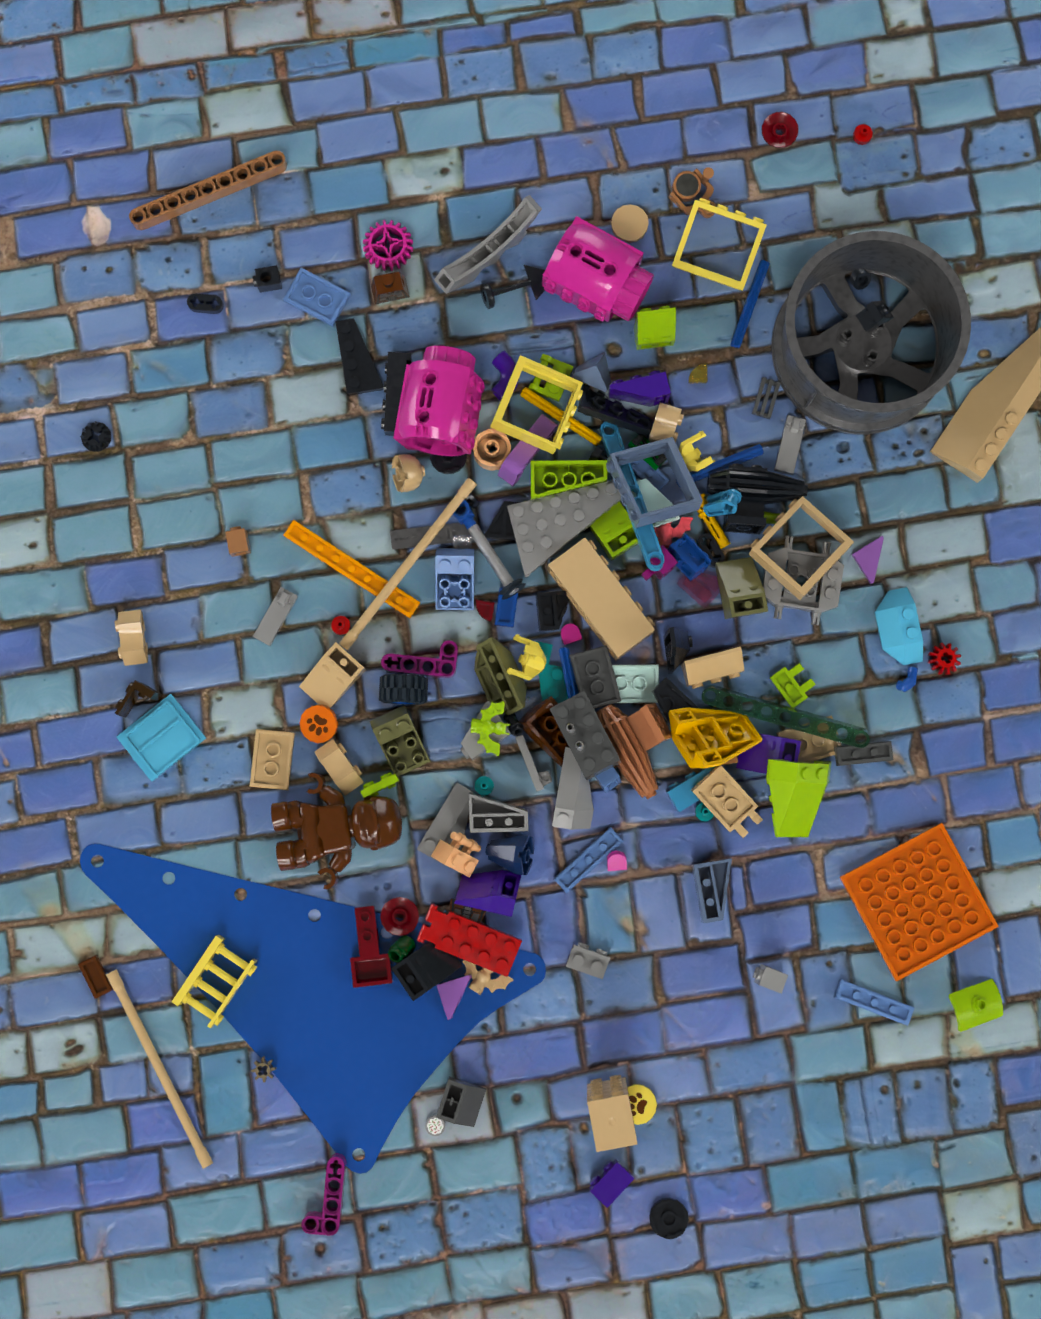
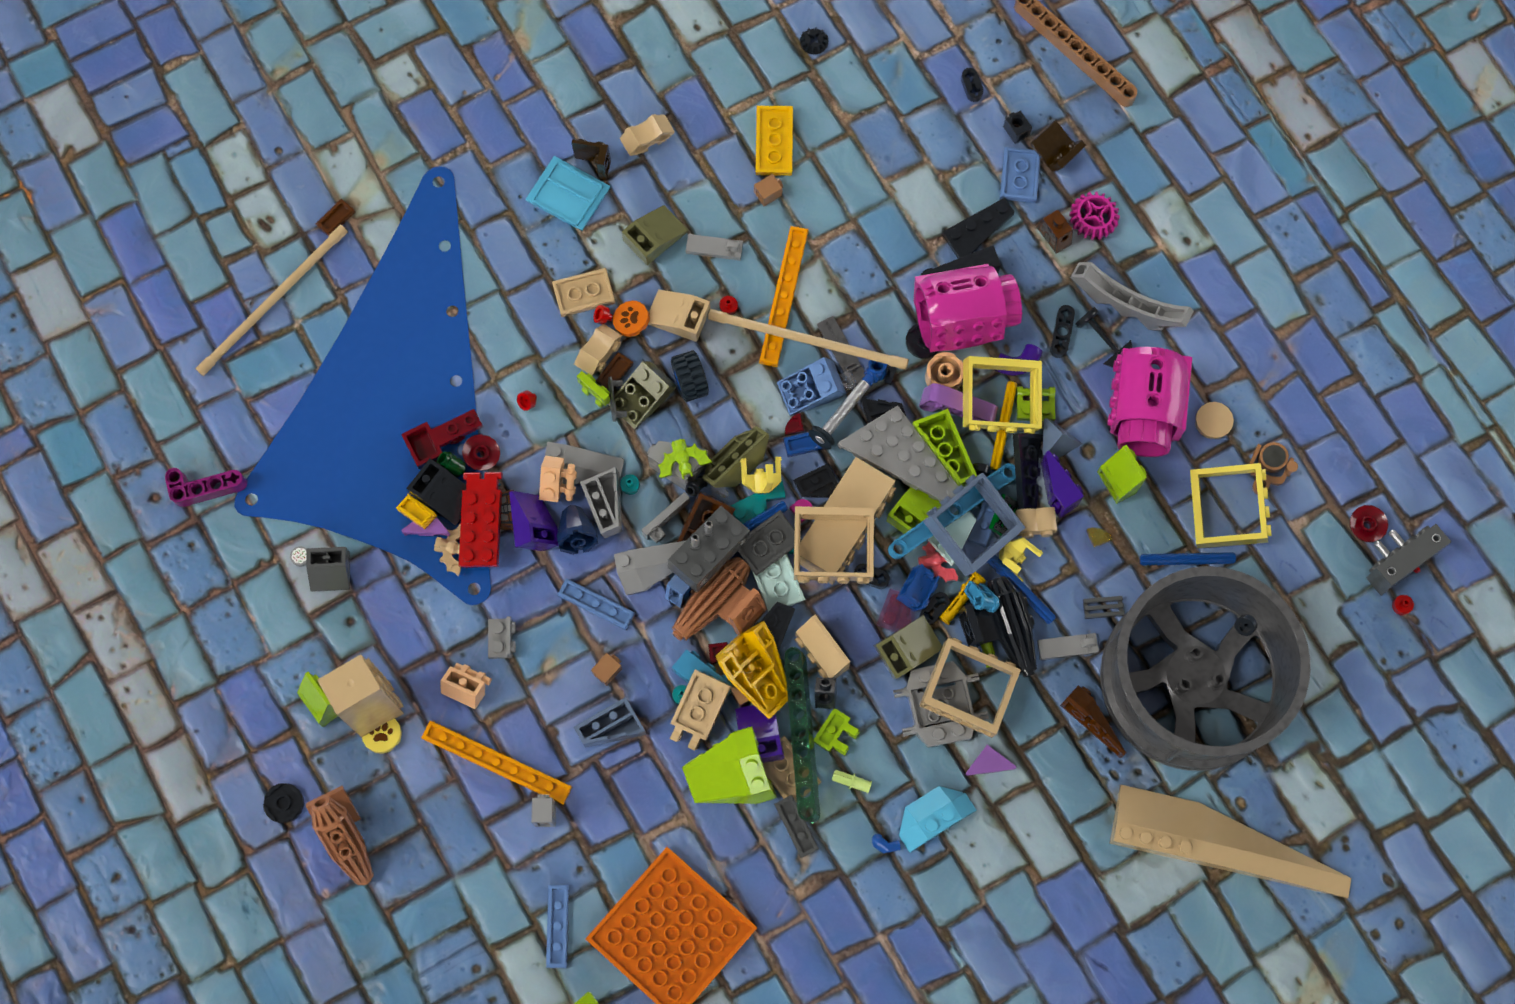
camera: 70 degrees right, 10 degrees down
light yellow fence [172,935,257,1028] -> none
dark tan gear [251,1056,277,1083] -> none
reddish brown piece [271,773,402,890] -> none
magenta beam [381,640,458,678] -> none
tan cylinder [392,454,425,493] -> none
dark purple brick [589,1159,634,1208] -> none
dark pink tile [607,851,627,871] -> none
magenta brick [641,545,678,581] -> none
black wedge [663,627,693,674] -> none
black brick [856,301,894,332] -> none
red gear [928,642,961,675] -> none
none -> lime slope [297,671,338,727]
none -> nougat piece [305,785,374,885]
none -> yellow tile [396,494,437,530]
none -> light orange tile [421,720,572,805]
none -> light nougat brick [440,663,492,709]
none -> red tile [517,390,537,411]
none -> medium nougat brick [591,653,622,686]
none -> red tile [593,305,613,325]
none -> reddish brown tile [596,352,634,391]
none -> dark grey piece [608,377,627,422]
none -> olive slope [621,205,689,266]
none -> clear tile [707,859,727,883]
none -> dark red tile [708,642,728,665]
none -> yellow plate [756,105,793,176]
none -> tan window [794,506,874,584]
none -> black brick [815,677,837,709]
none -> yellowish green axle [832,770,872,793]
none -> black beam [854,564,890,589]
none -> dark brown bracket [1030,121,1086,172]
none -> black beam [1050,305,1075,358]
none -> reddish brown wedge [1060,685,1126,758]
none -> dark grey piece [1366,524,1452,596]

